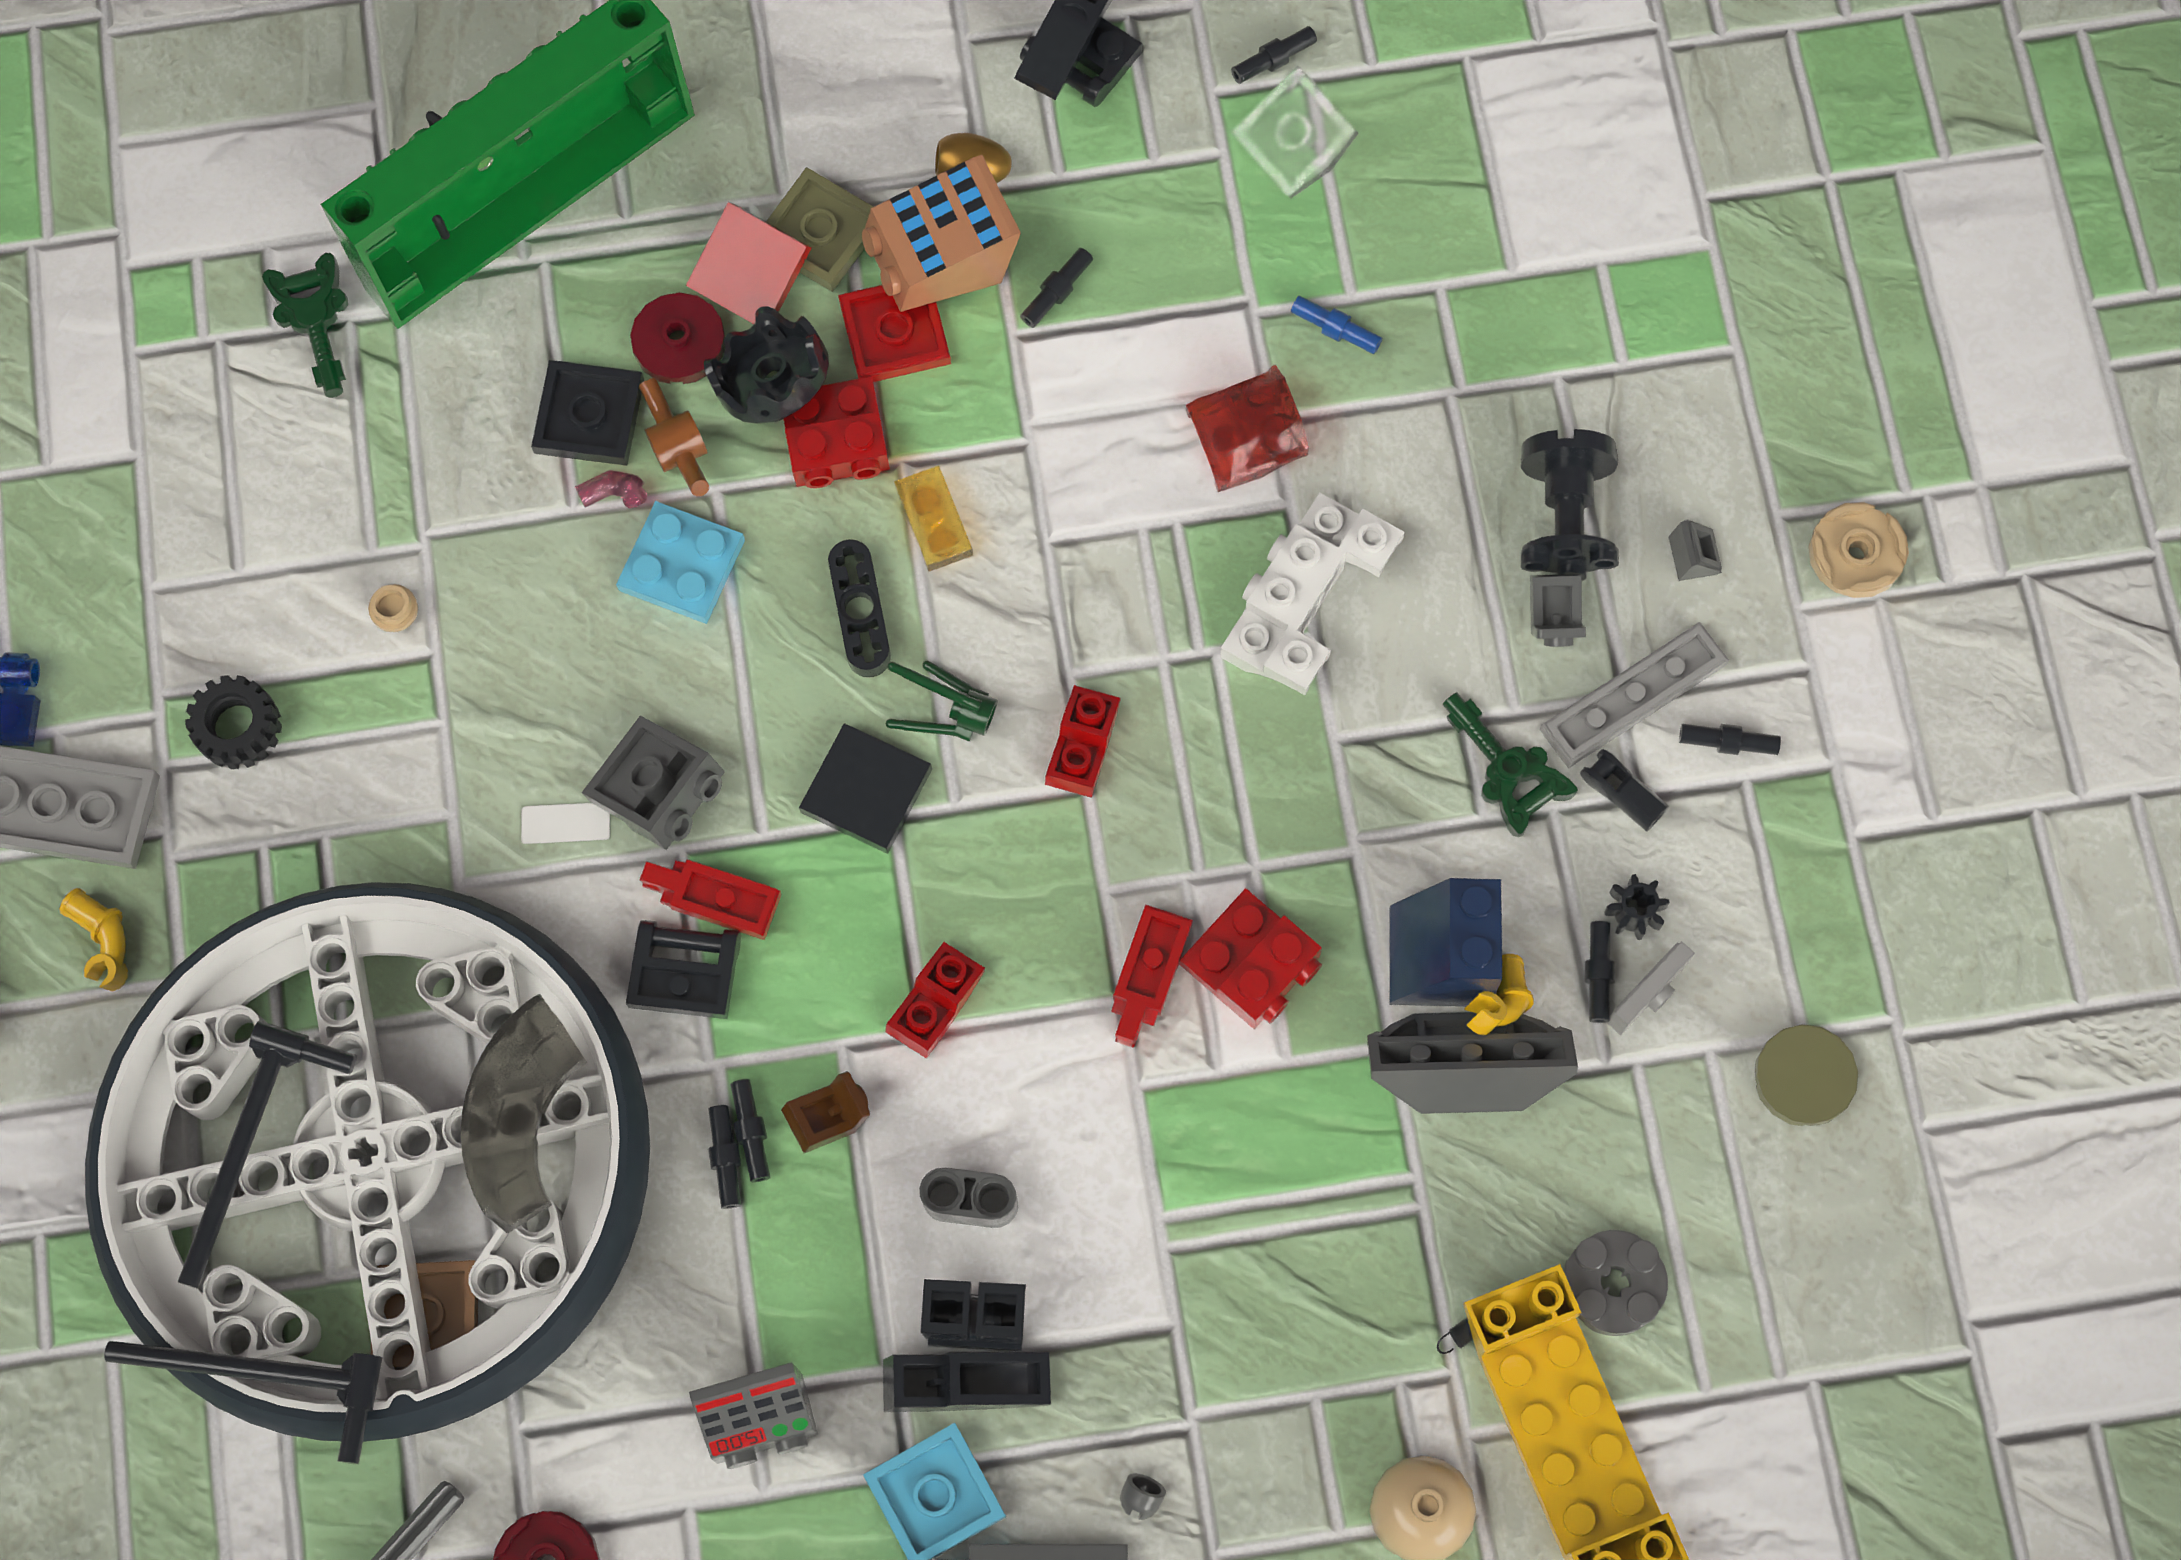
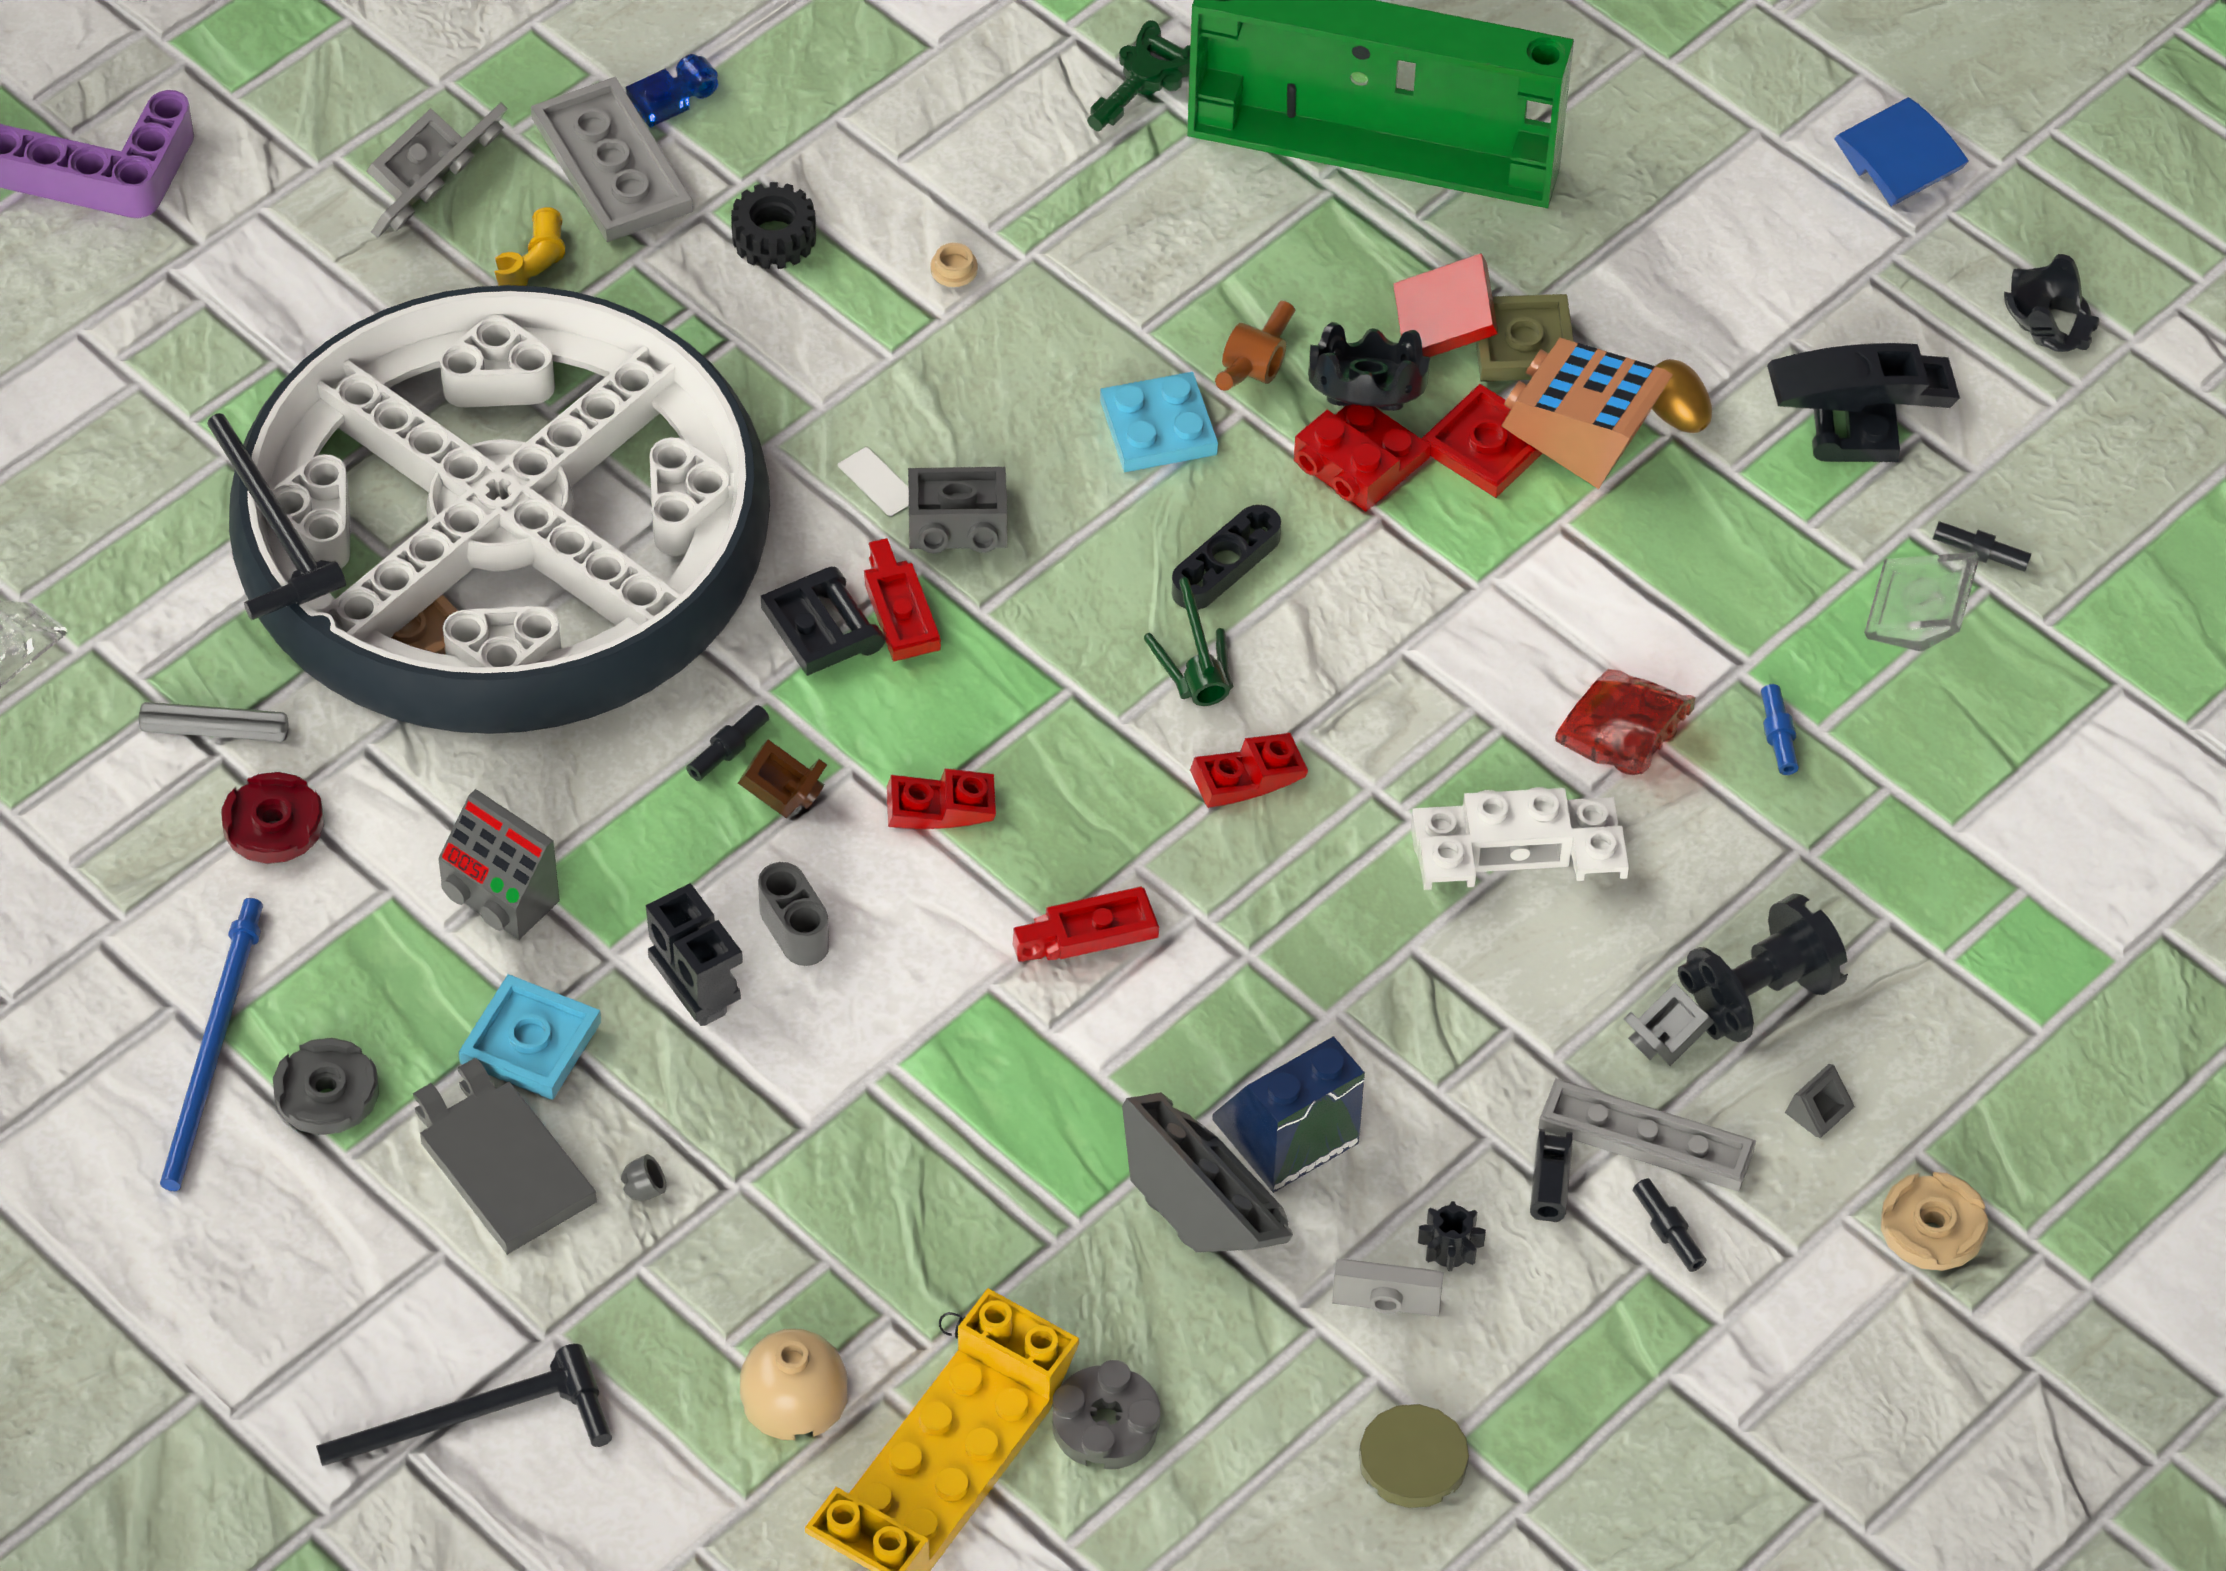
camera: 50 degrees right, 20 degrees down
black bar [177,1020,357,1289] -> none
clear smoke panel [461,994,587,1234] -> none
black tile [531,360,645,466] -> none
clear pink arm [575,470,648,509] -> none
dark red plate [630,292,725,384] -> none
black bar [708,1105,741,1209] -> none
black tile [799,723,932,854] -> none
black slope [883,1352,1051,1412] -> none
clear yellow plate [894,465,973,572] -> none
black bar [1020,248,1093,328] -> none
red plate [1179,888,1322,1030] -> none
dark green piece [1443,692,1578,837] -> none
yellow piece [1464,954,1534,1035] -> none
black bar [1584,921,1615,1023] -> none

